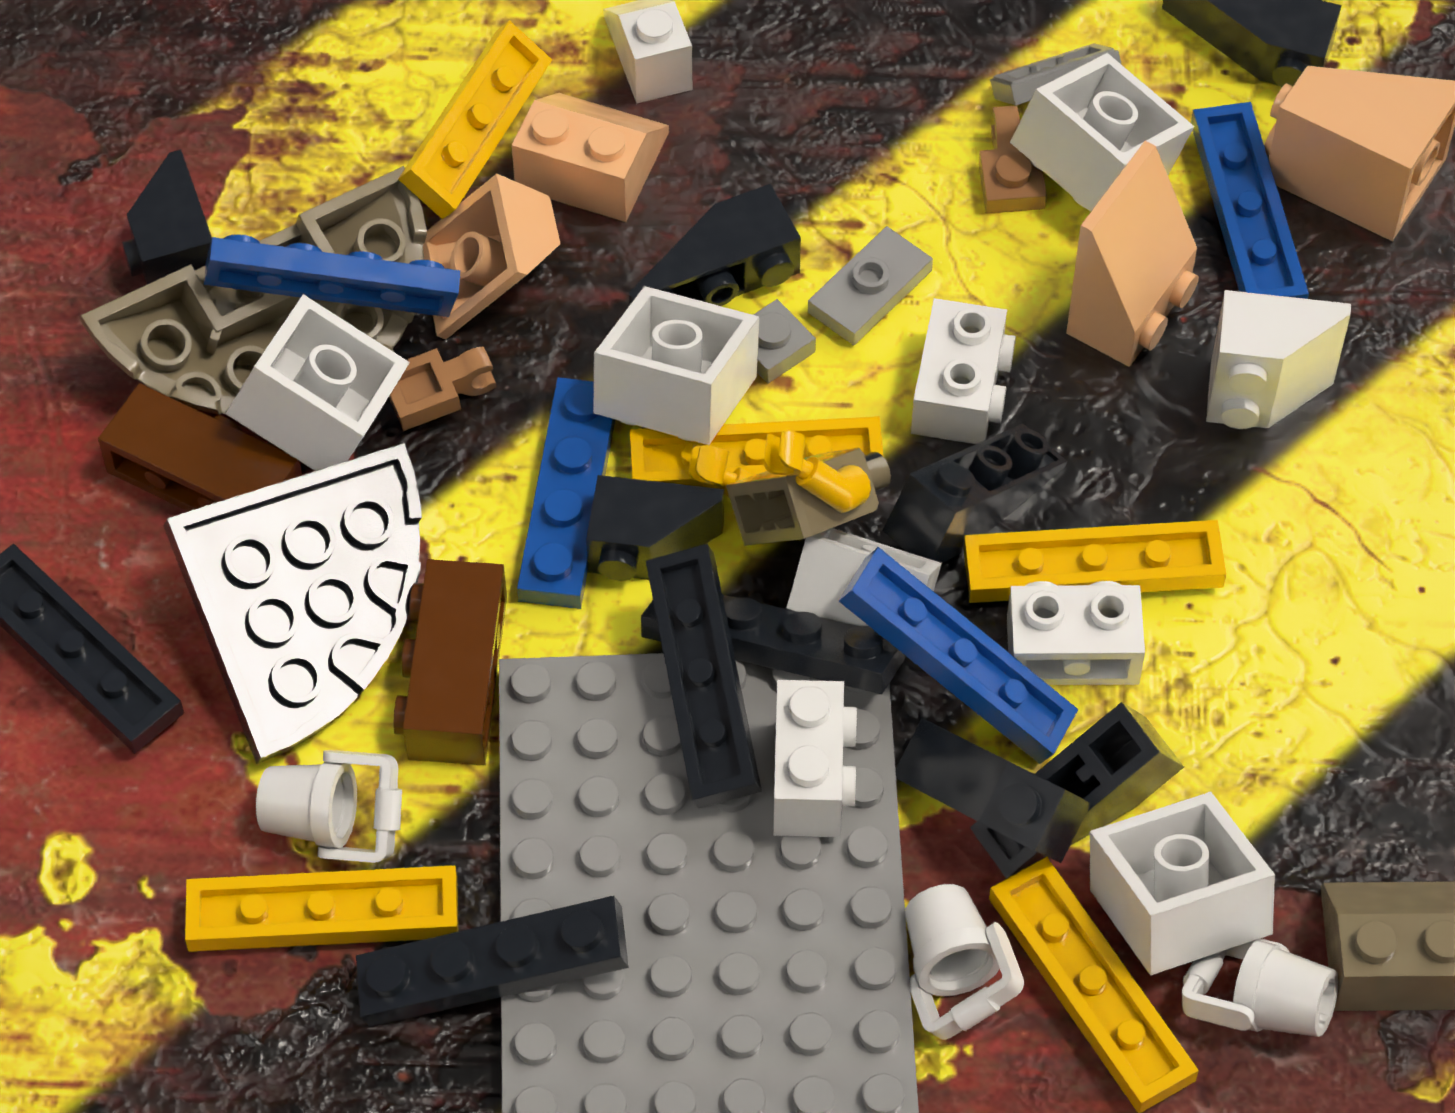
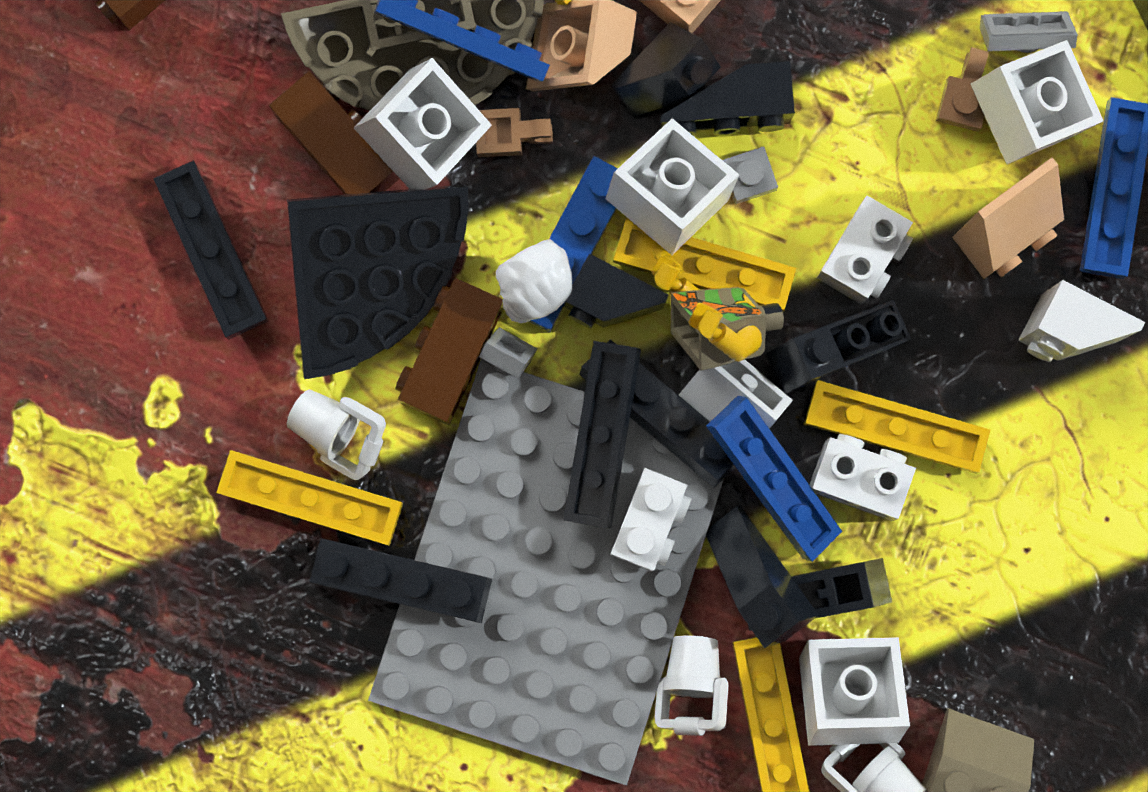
camera: 20 degrees right, 25 degrees up
light grey plate [808,226,933,346] -> none
none -> light grey plate [479,327,538,378]
none -> white hair [496,239,572,323]
none -> black slope [611,22,721,116]

